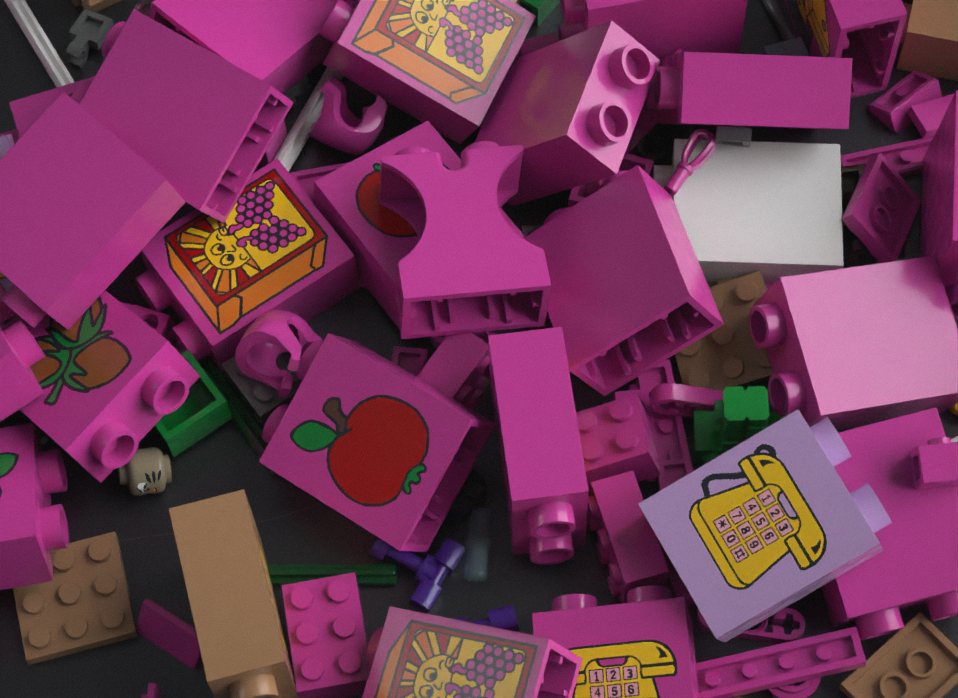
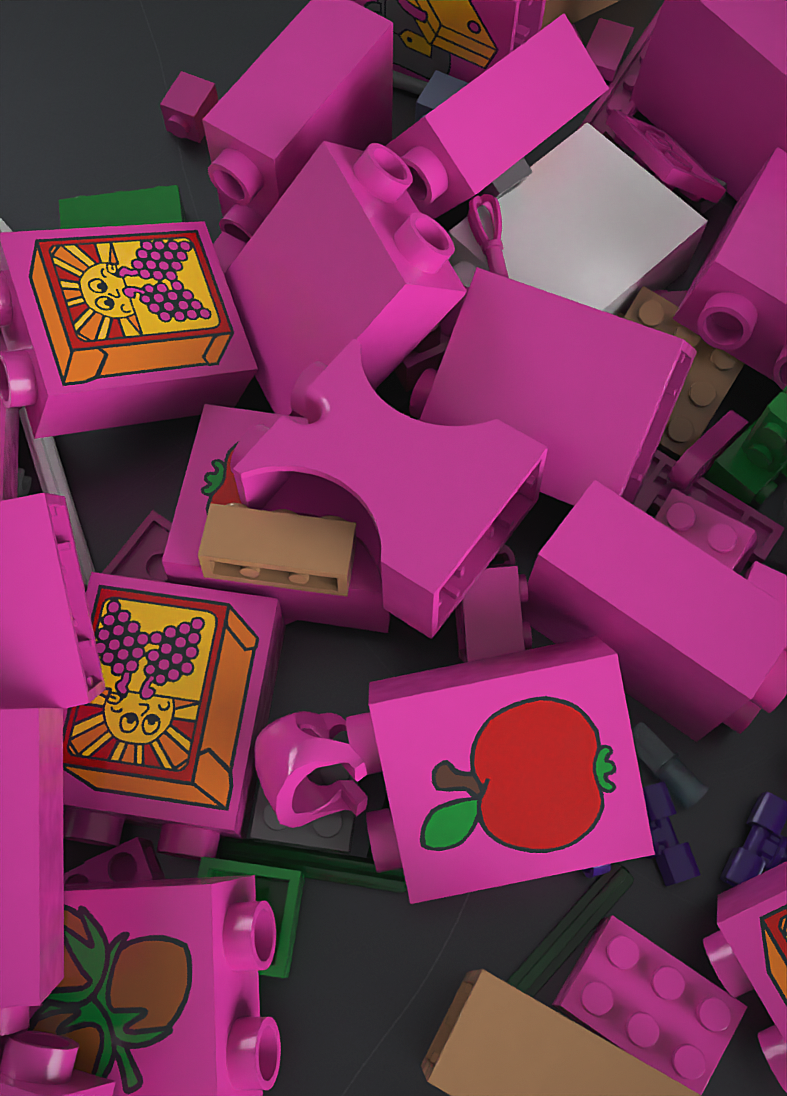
camera: 50 degrees left, 5 degrees up
dark tan head [118,447,172,496] -> none
dark pink piece [308,75,387,155] -> none
dark pink tile [391,346,429,377] -> none
none -> medium nougat brick [198,503,356,597]

